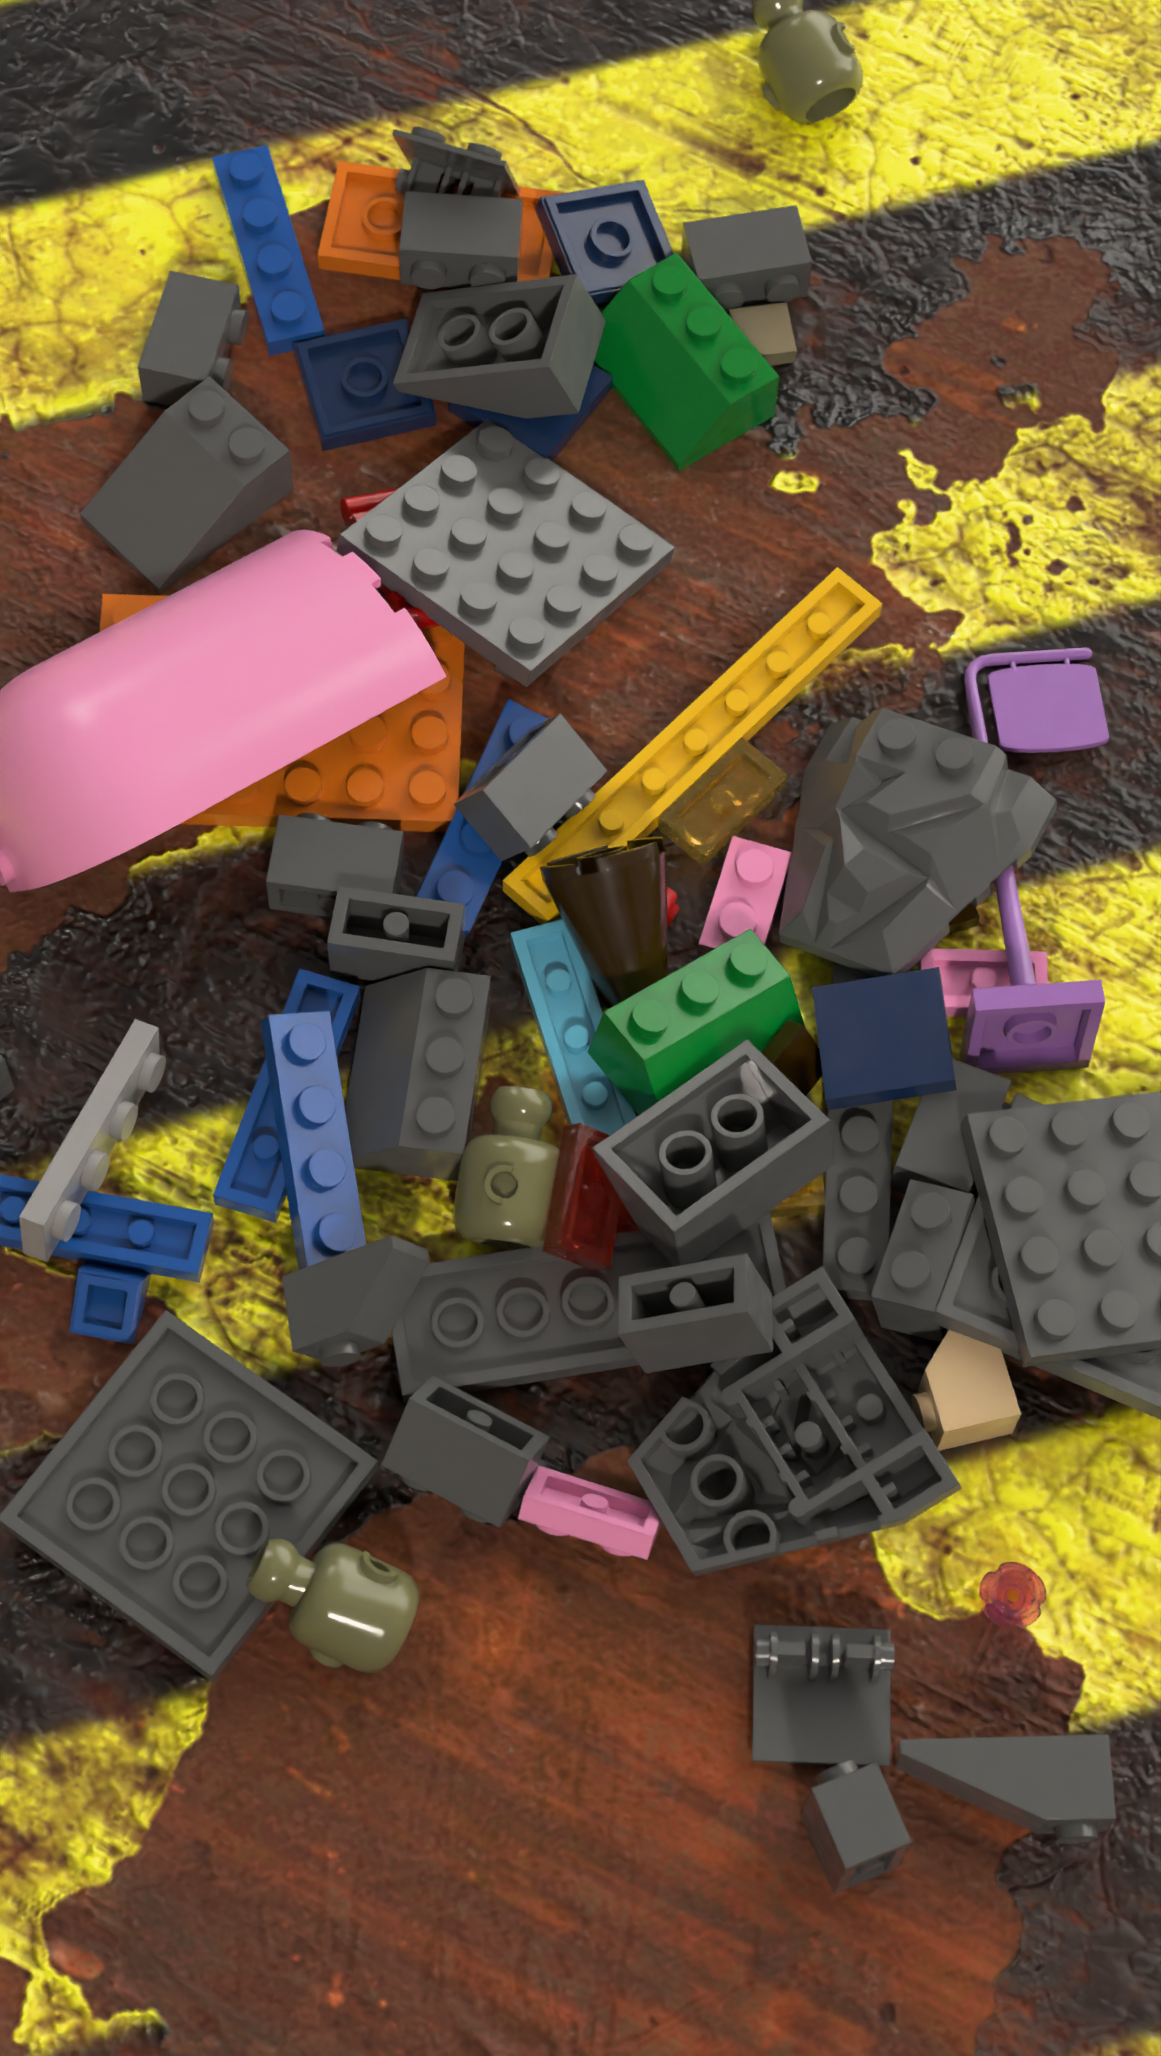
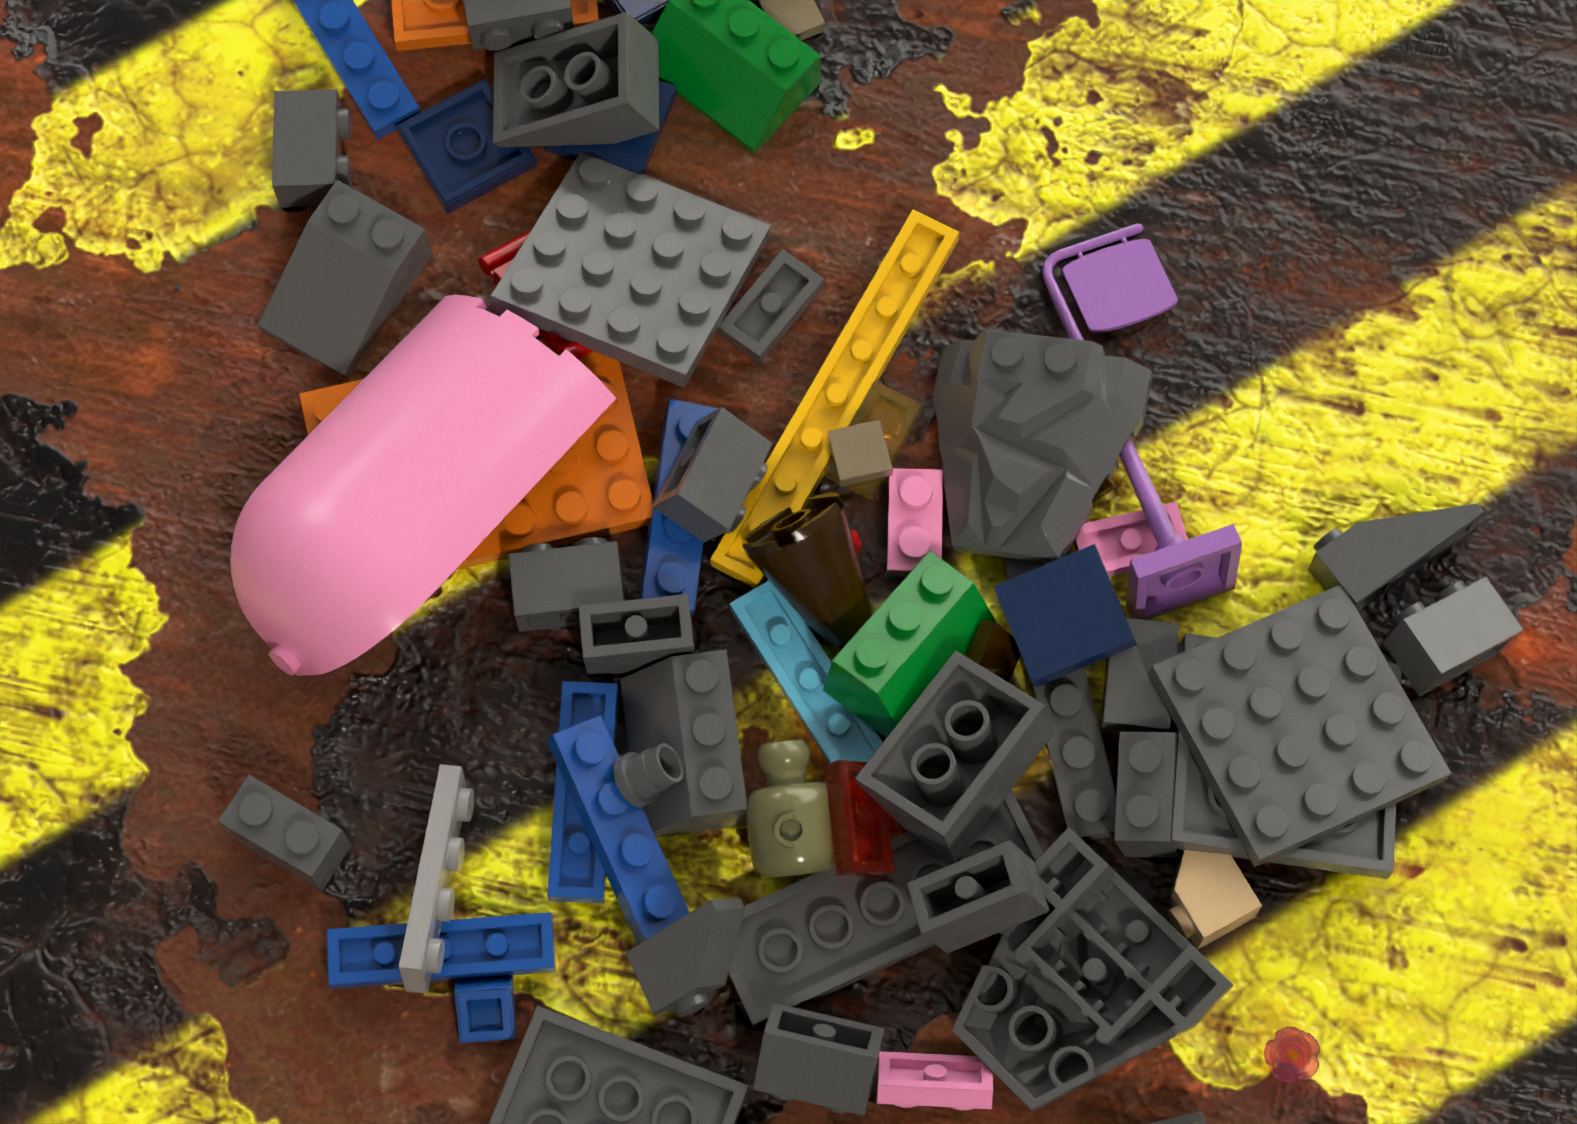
camera: 10 degrees left, 5 degrees up
none -> dark grey piece [613,743,684,808]
none -> dark grey plate [718,249,824,364]
none -> dark tan tile [827,419,893,487]

